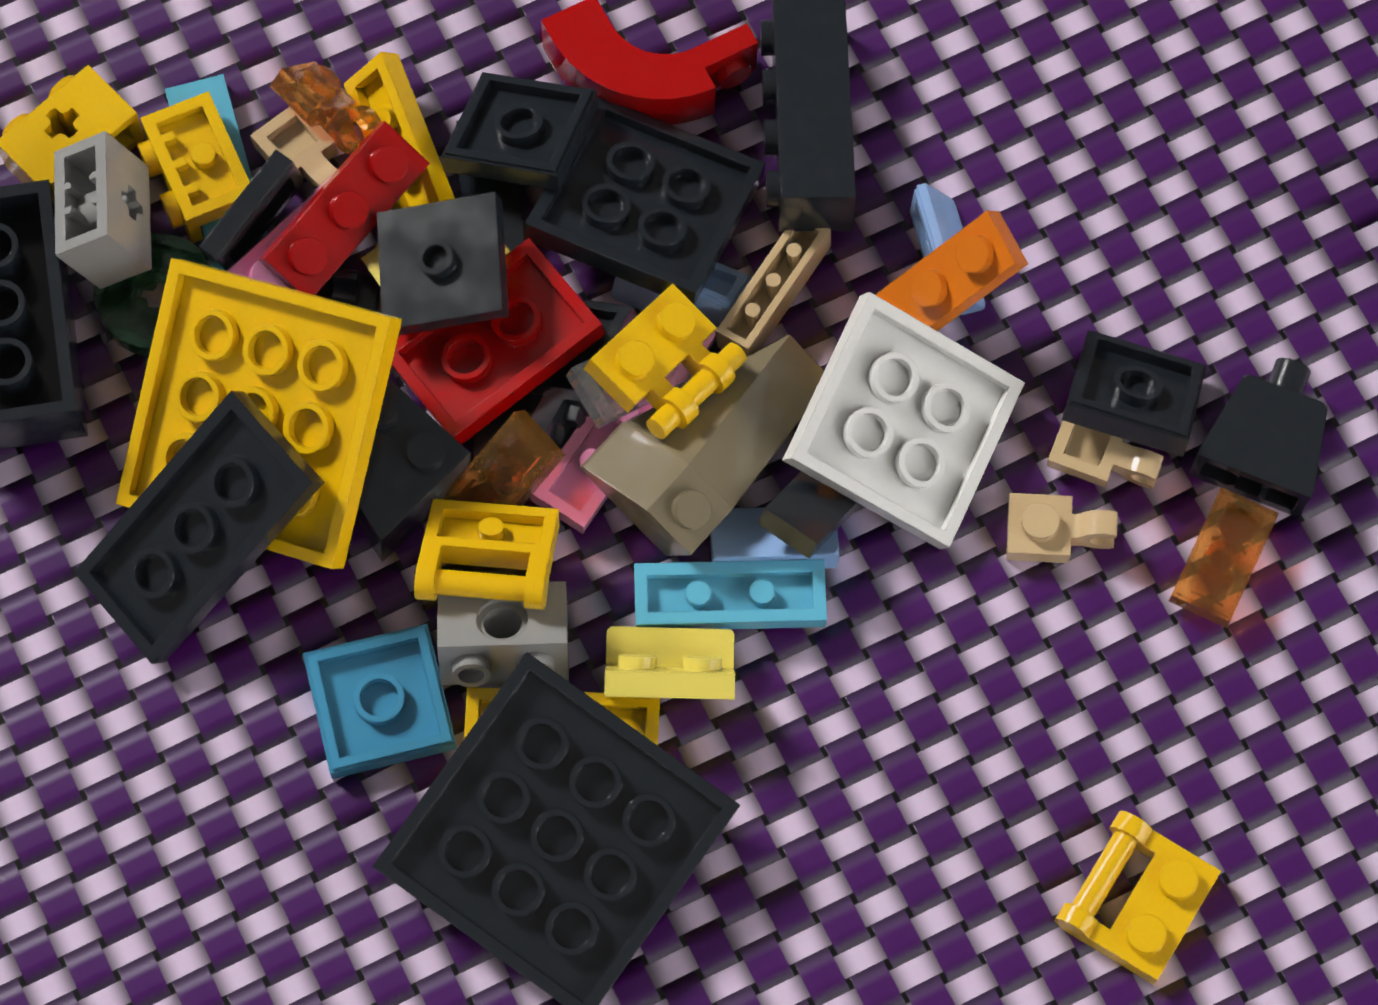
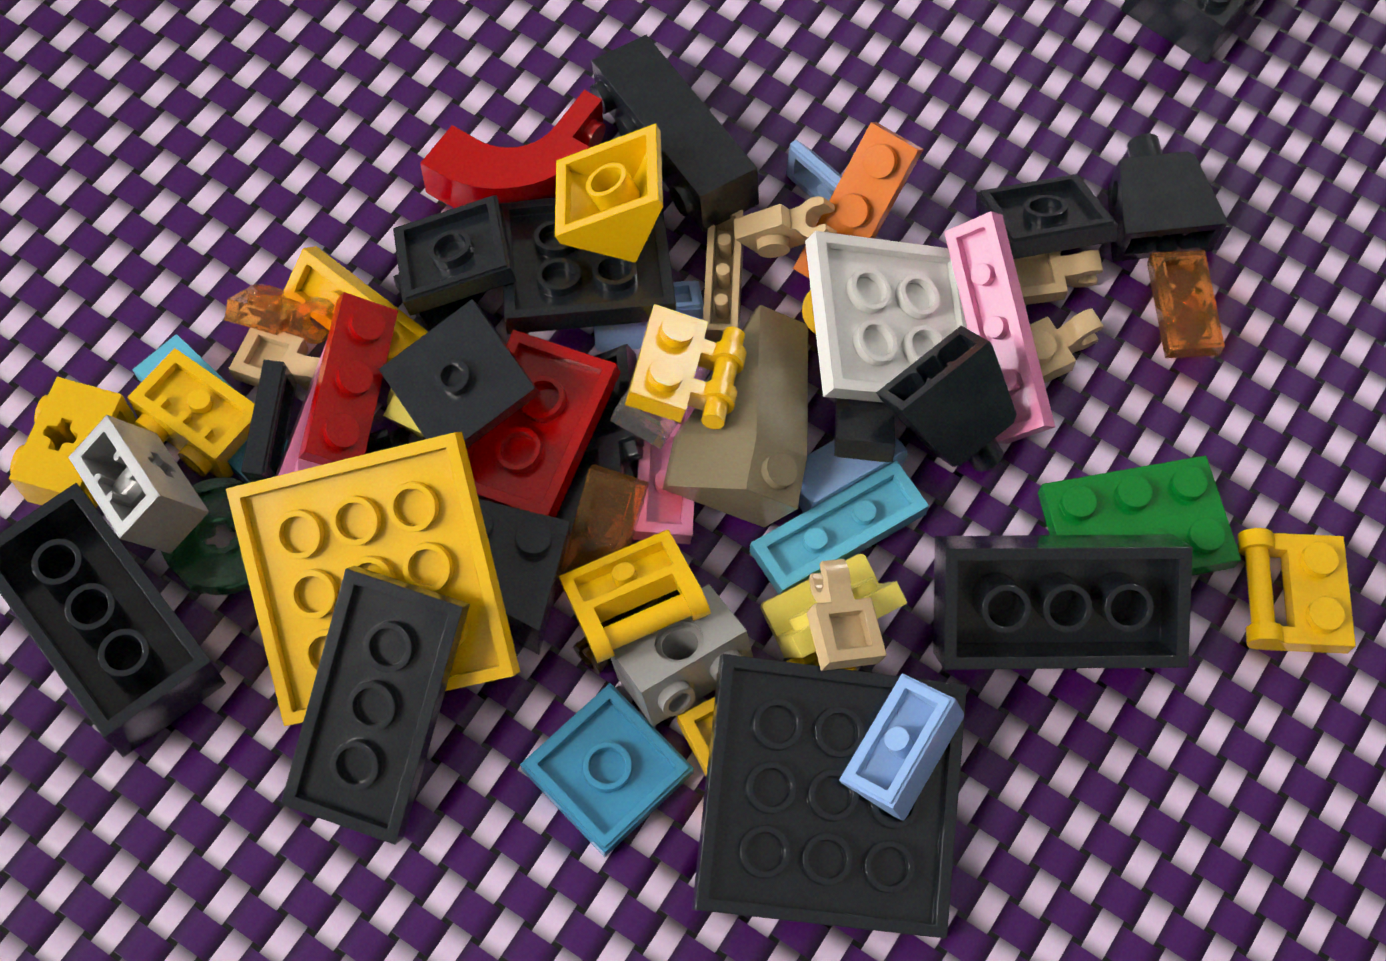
camera: 30 degrees left, 5 degrees down
none -> yellow slope [555,123,663,263]
none -> tan plate [734,196,837,258]
none -> tan plate [807,559,887,671]
none -> light blue slope [839,673,964,821]
none -> black torso [876,326,1017,471]
none -> black brick [933,534,1193,670]
none -> bright pink plate [944,211,1055,444]
none -> green plate [1038,455,1241,576]

